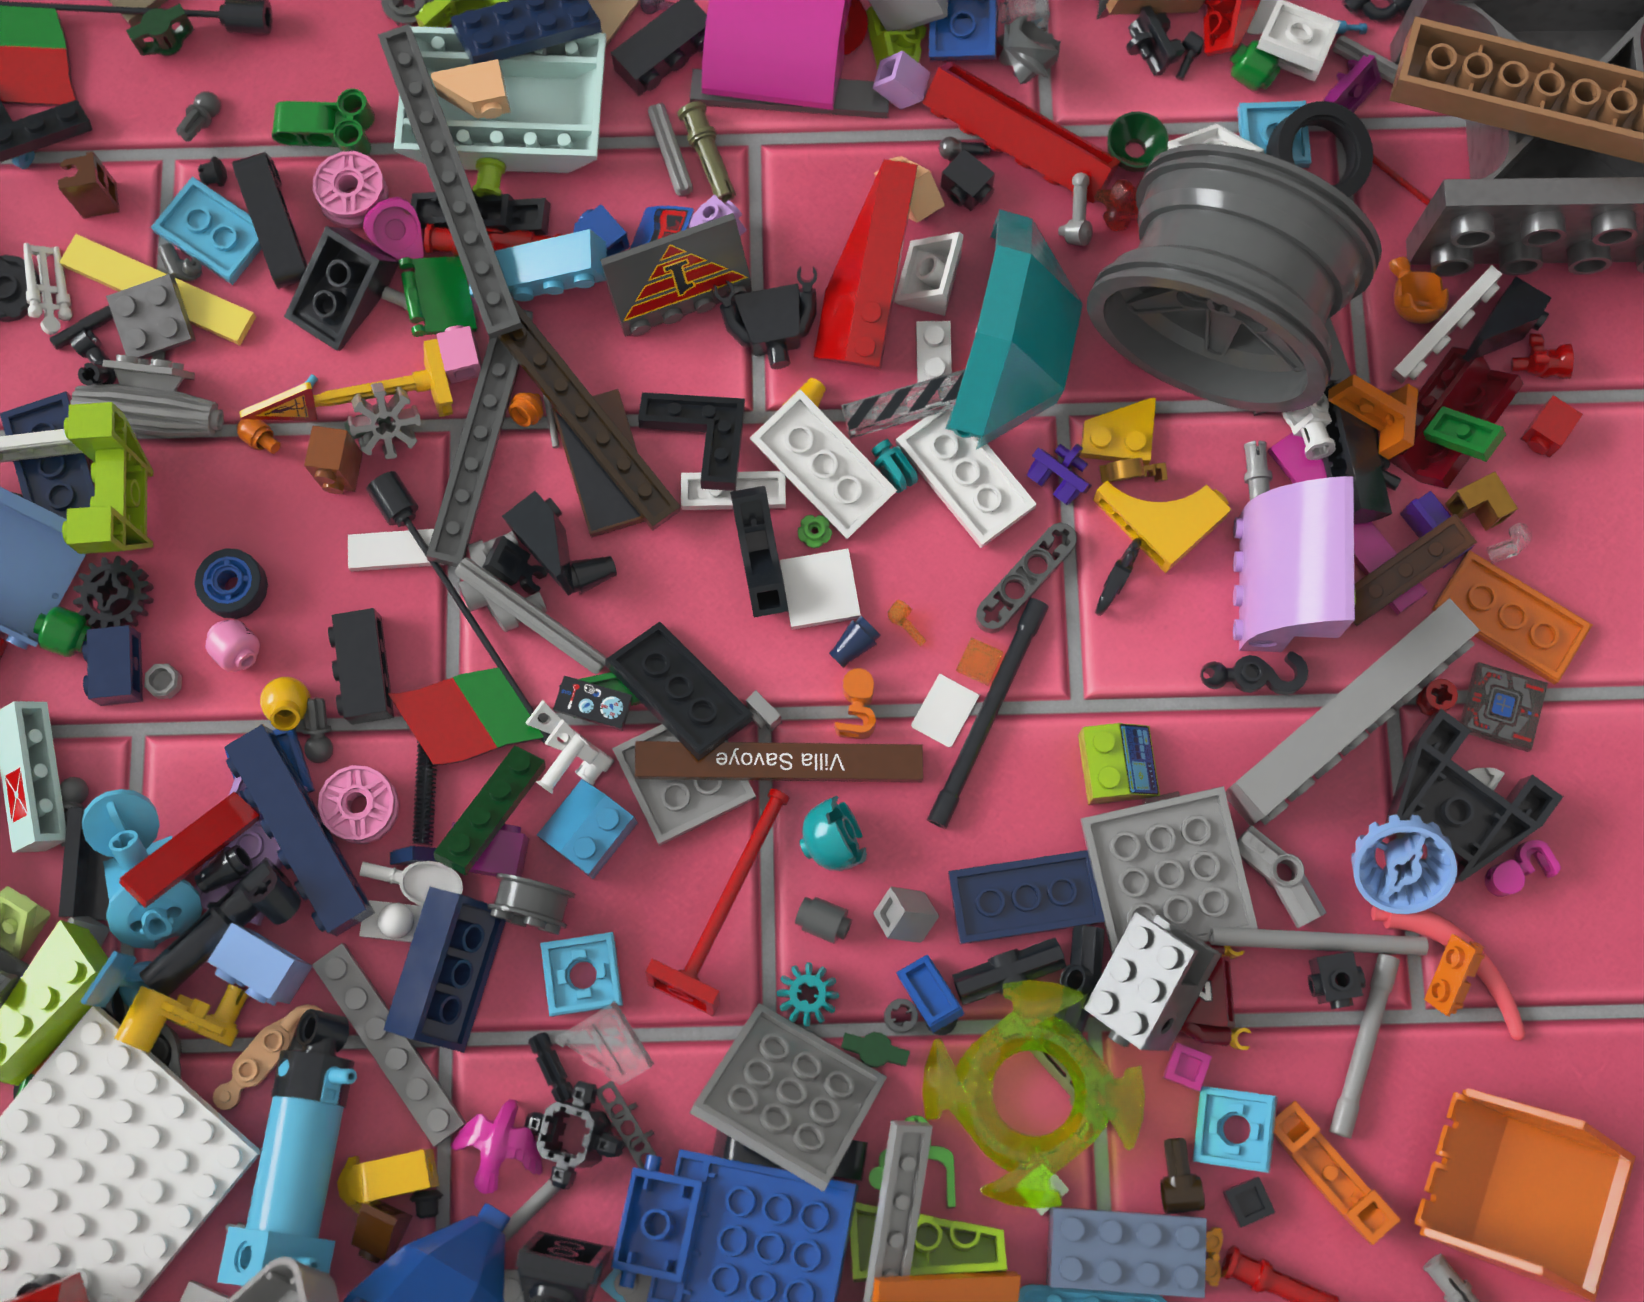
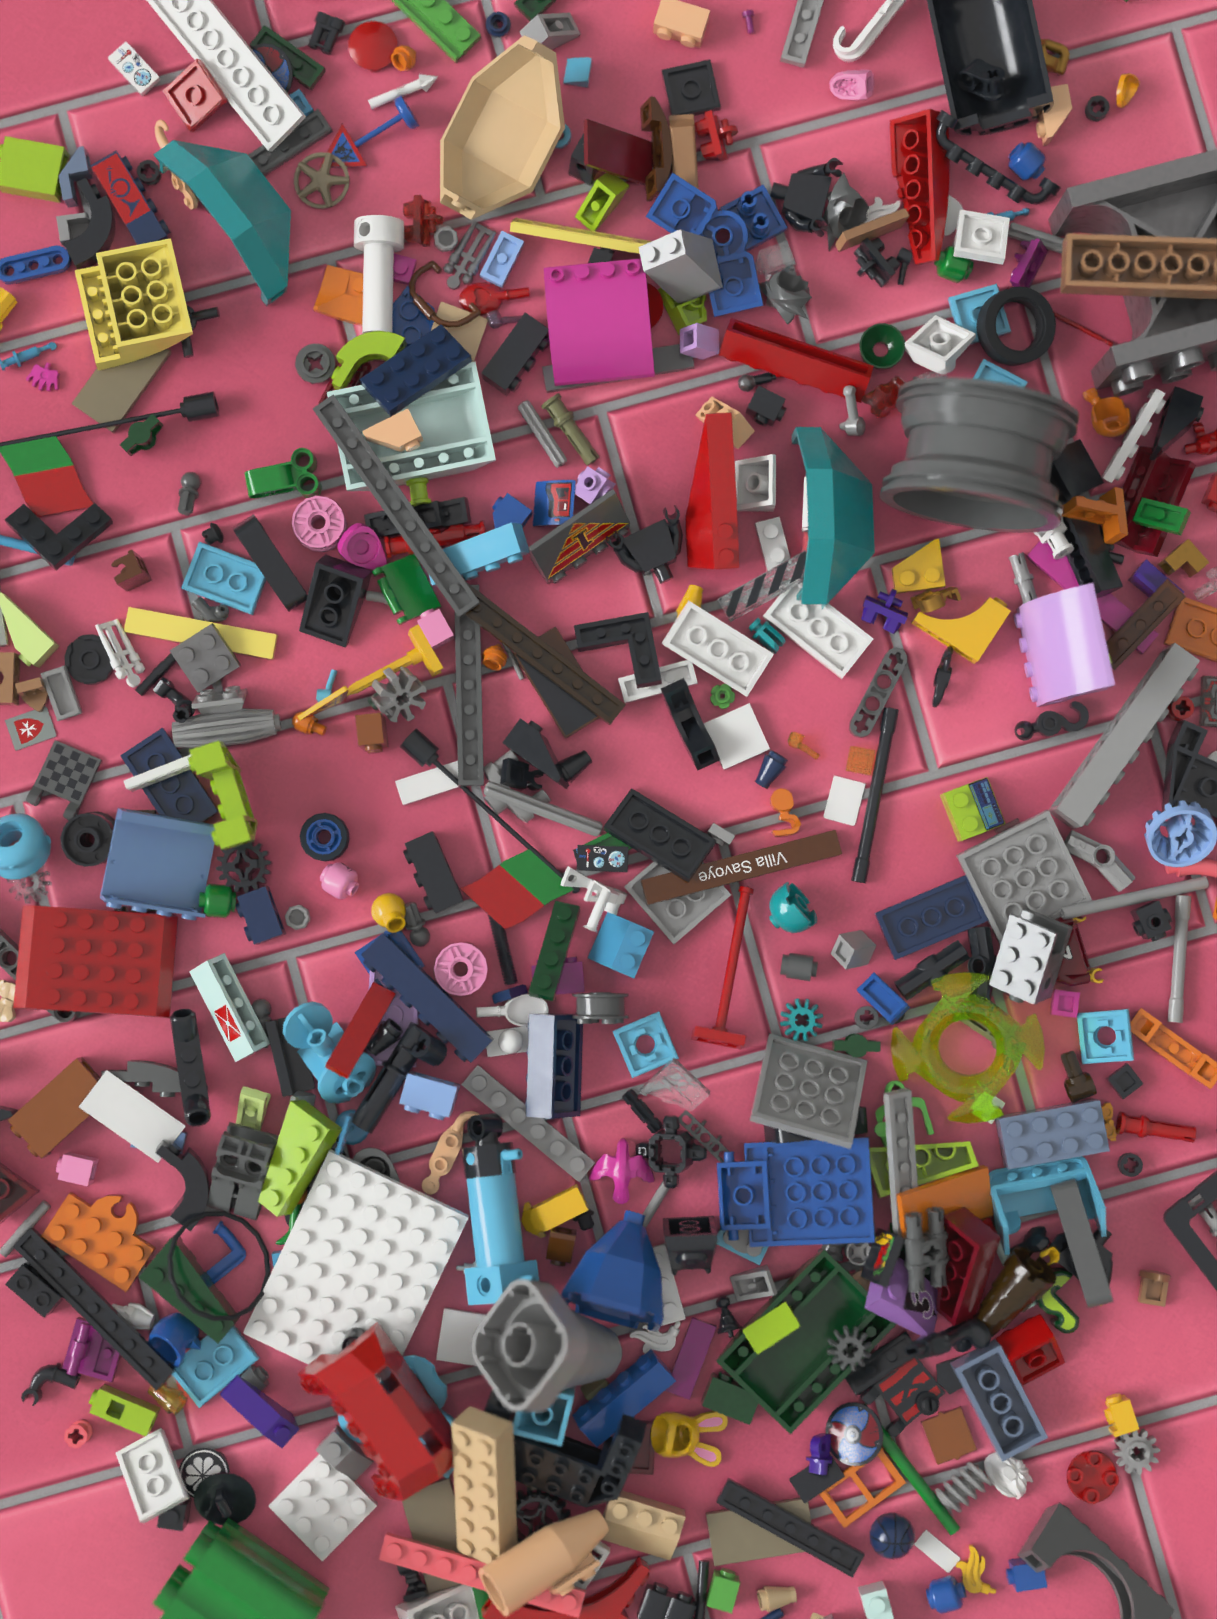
camera: 15 degrees left, 10 degrees up
yellow piece [114,984,249,1054] -> none
none -> black tile [1051,439,1104,501]

